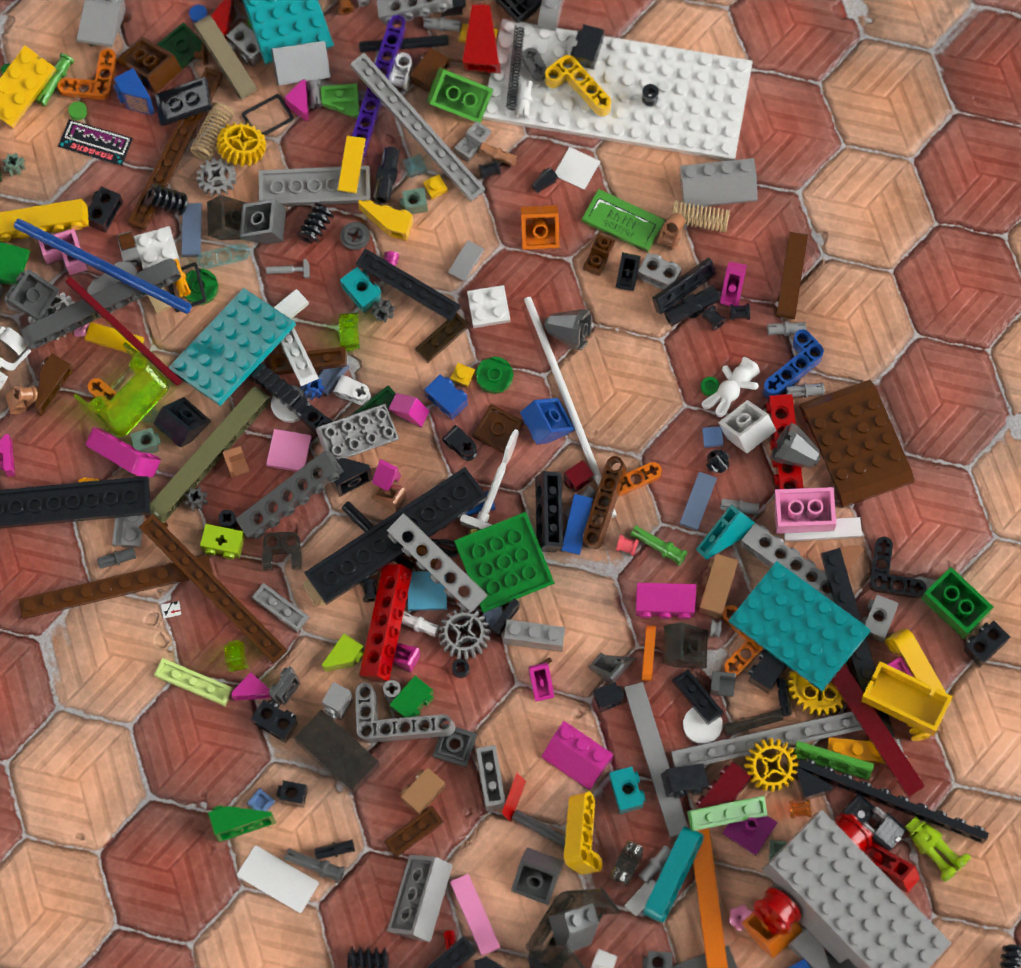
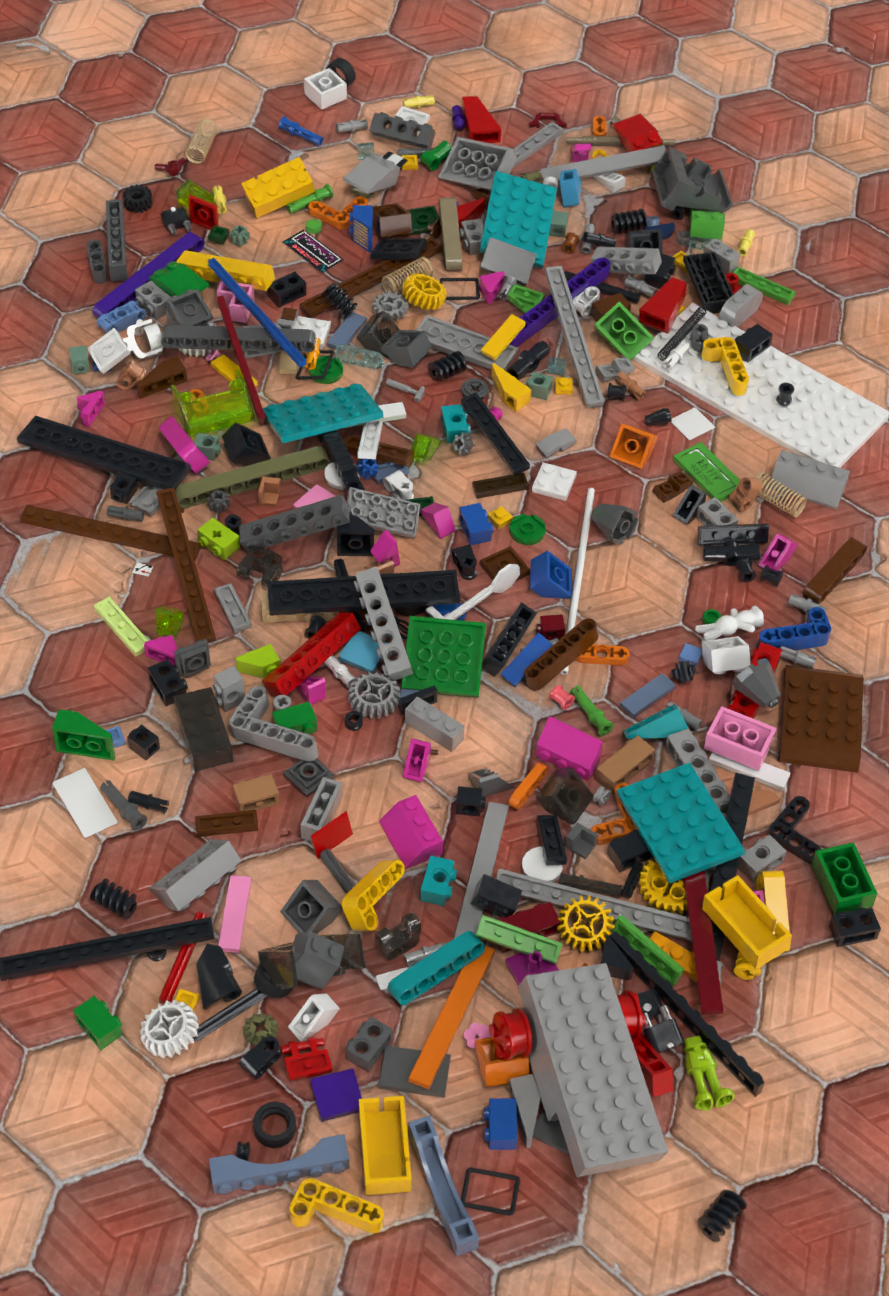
camera: 25 degrees right, 20 degrees down
none -> black brick [110,472,138,504]

